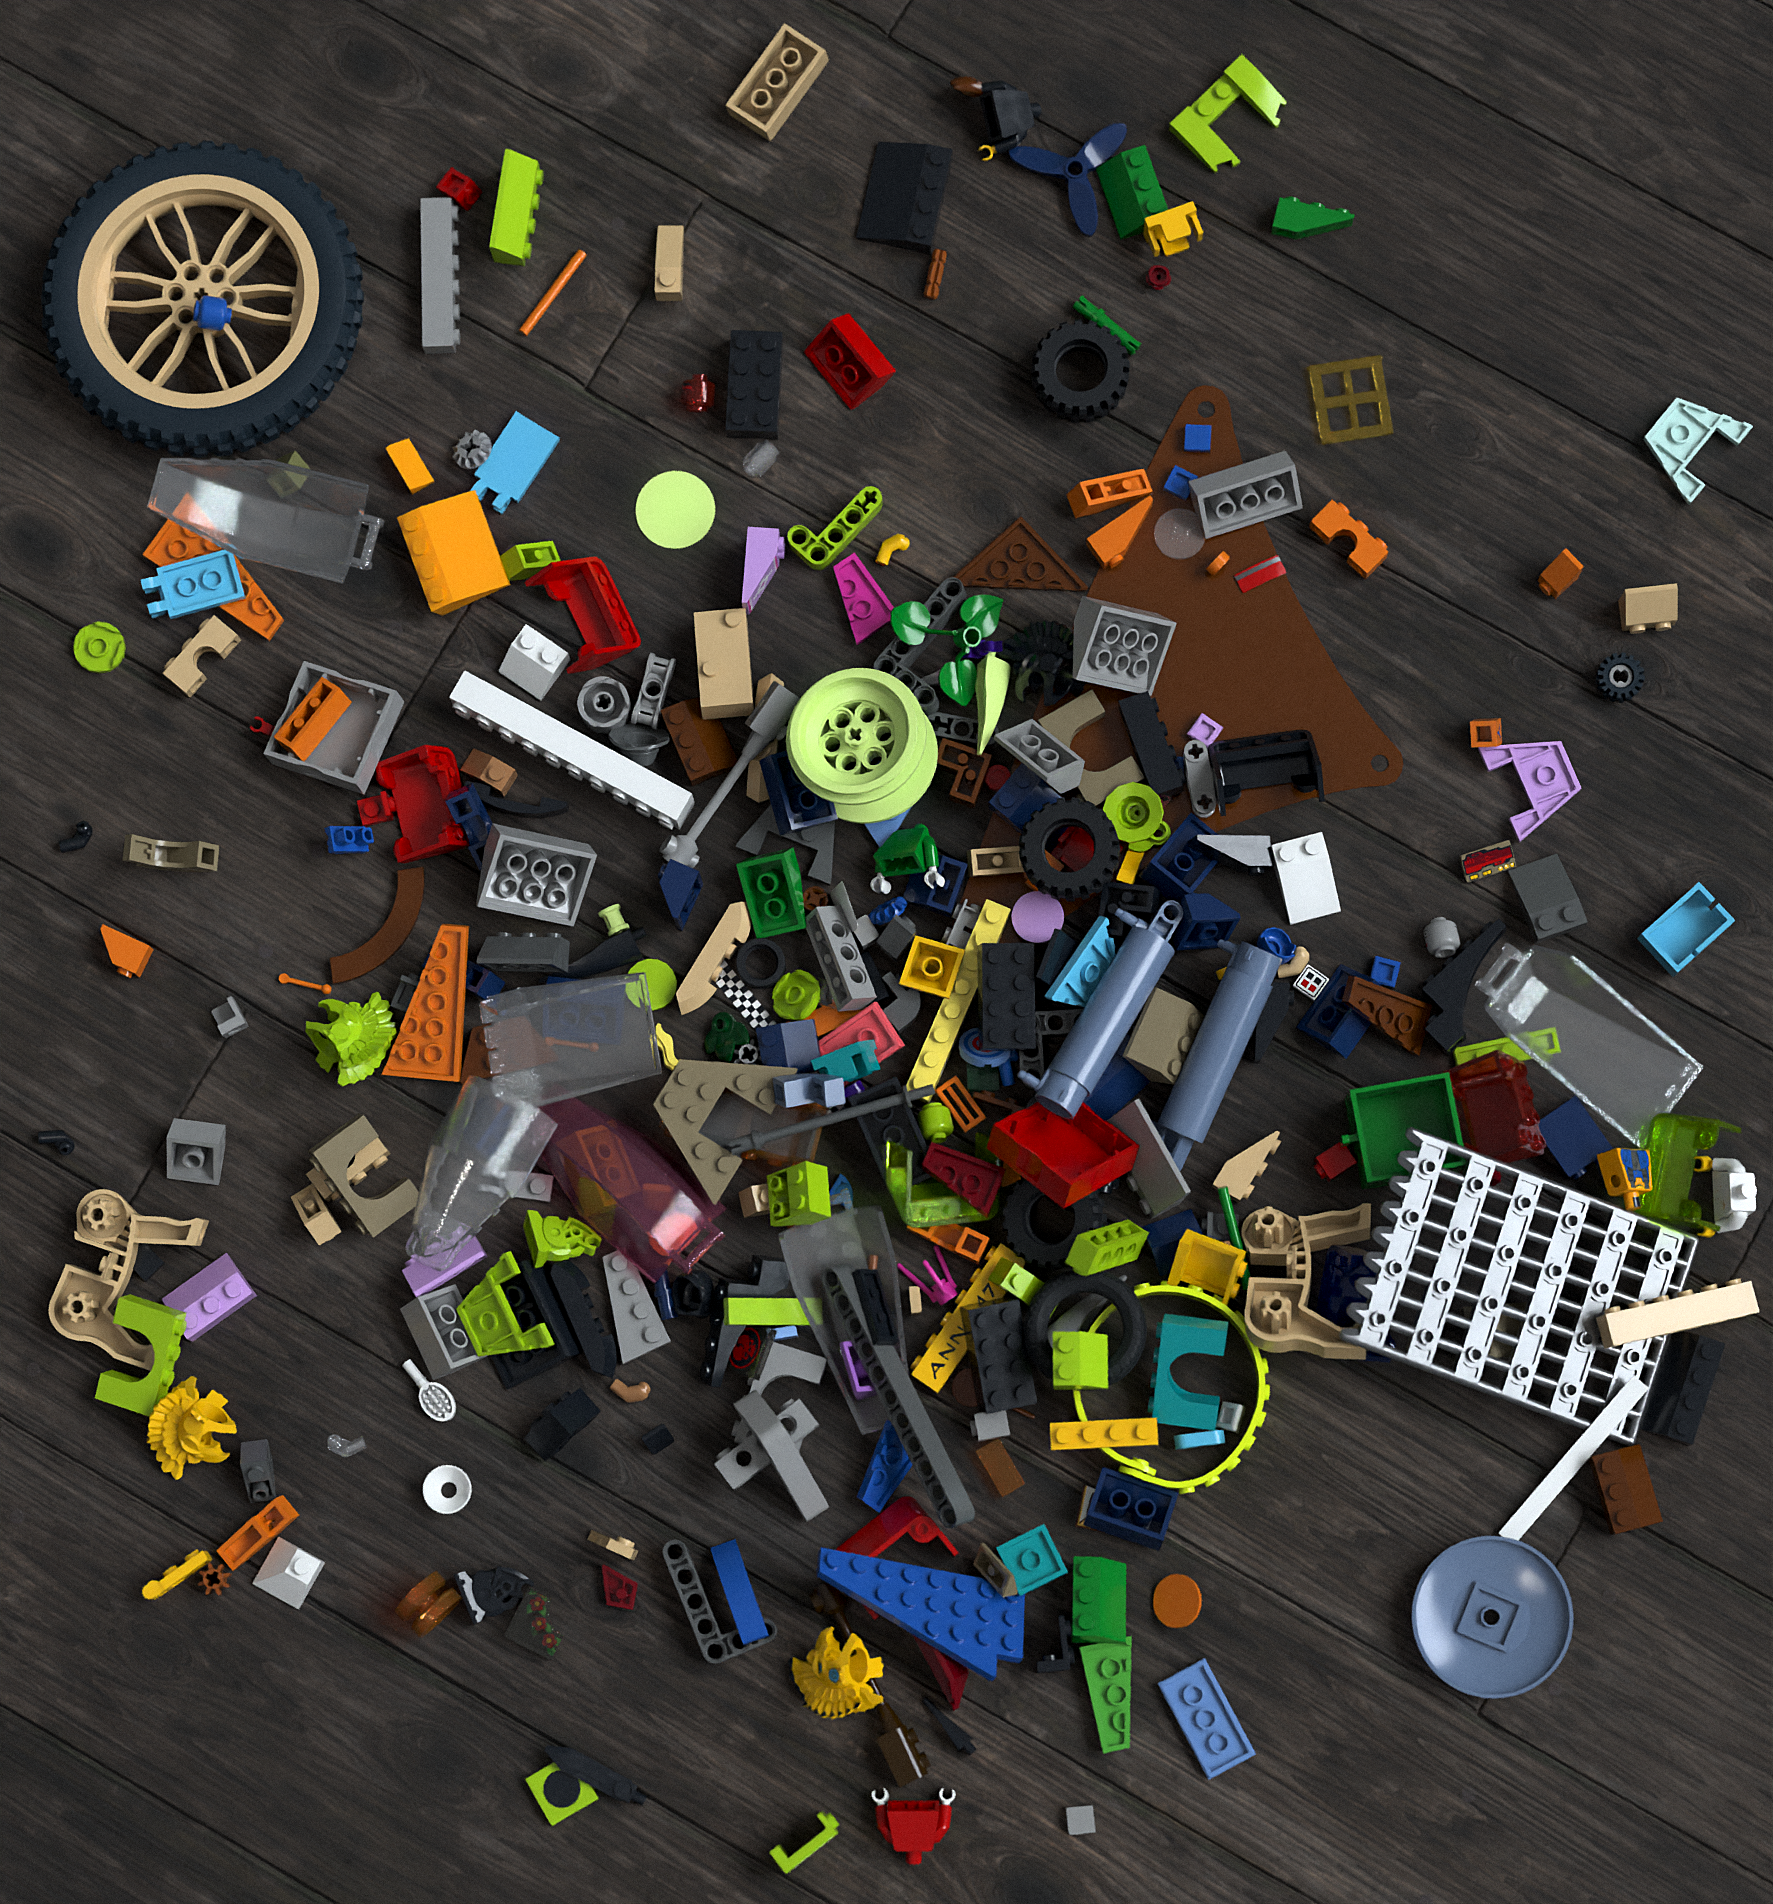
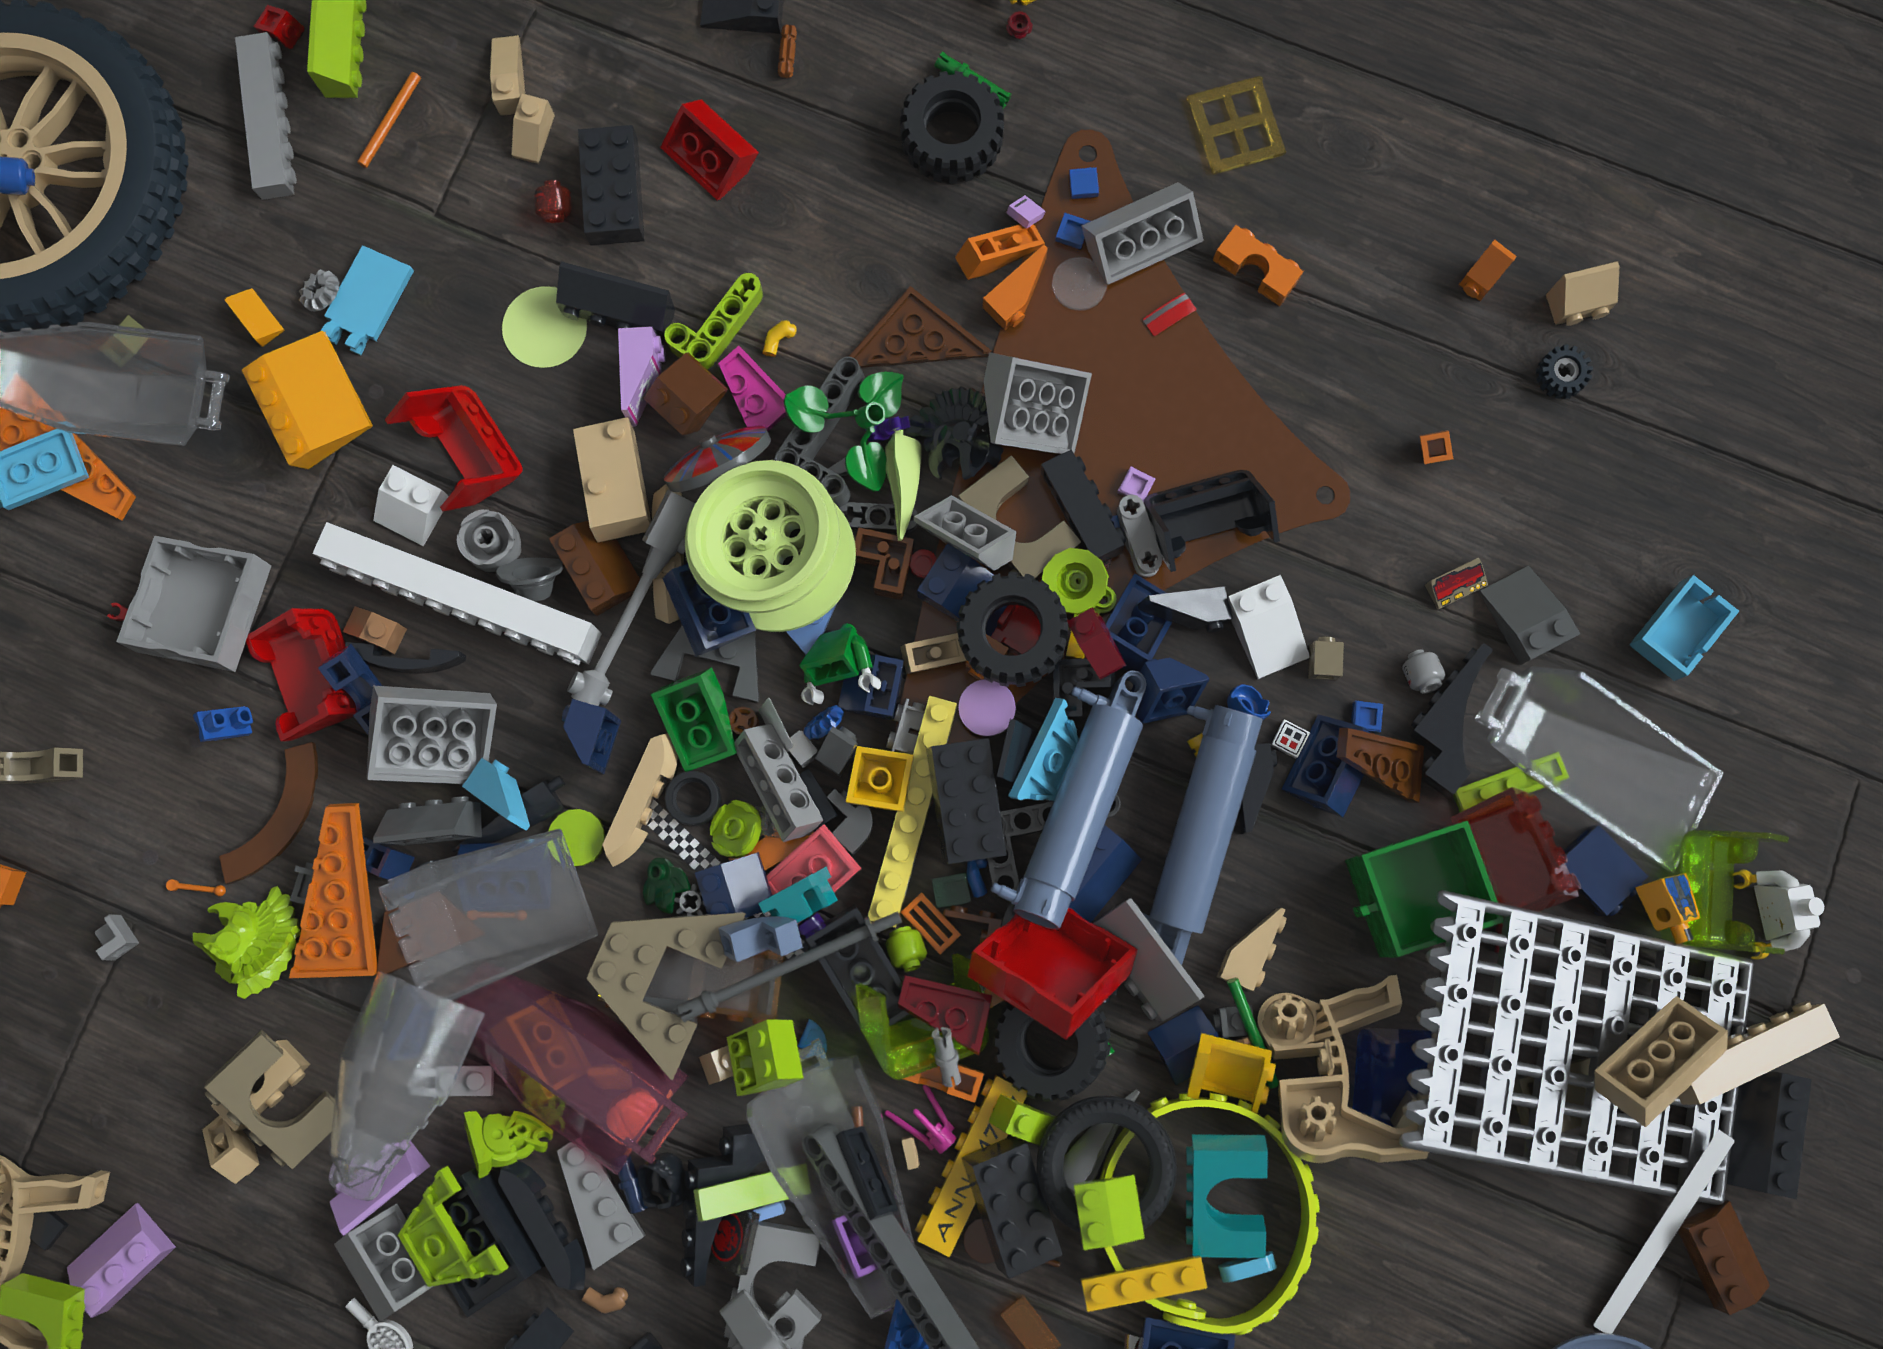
camera: 15 degrees left, 0 degrees up
tan arch [163,615,241,698] -> none
light grey slope [167,1118,225,1185] -> none
orange brick [274,677,352,762] -> none
red bracket [357,791,397,827] -> none
lime slope [500,541,561,581] -> none
yellowish green bush [598,904,630,937] -> none
light grey piece [631,653,676,730] -> none
light yellow hair [647,1023,678,1071] -> none
clear brick [742,439,780,478] -> none
medium blue tile [959,1028,1010,1067] -> none
light grey brick [970,1410,1010,1442] -> none
lime brick [1065,1220,1149,1276] -> none
dark tan slope [1123,987,1204,1085] -> none
orange tile [1206,551,1230,575] -> none
white slope [1216,1402,1246,1434] -> none
tan arm [1277,946,1309,979] -> none
red brick [1313,1142,1357,1182] -> none
lavender wing [1478,741,1582,843] -> none
light aqua wing [1644,398,1753,505] -> none
none -> medium azure slope [462,758,530,831]
none -> tan slope [512,94,555,164]
none -> black slope [556,261,675,341]
none -> reddish brown slope [643,352,728,435]
none -> dark grey dish [664,425,771,492]
none -> light grey pin [932,1027,961,1087]
none -> lavender tile [1006,195,1045,229]
none -> dark red slope [1067,607,1126,679]
none -> dark tan brick [1308,637,1344,680]
none -> tan brick [1595,996,1728,1128]

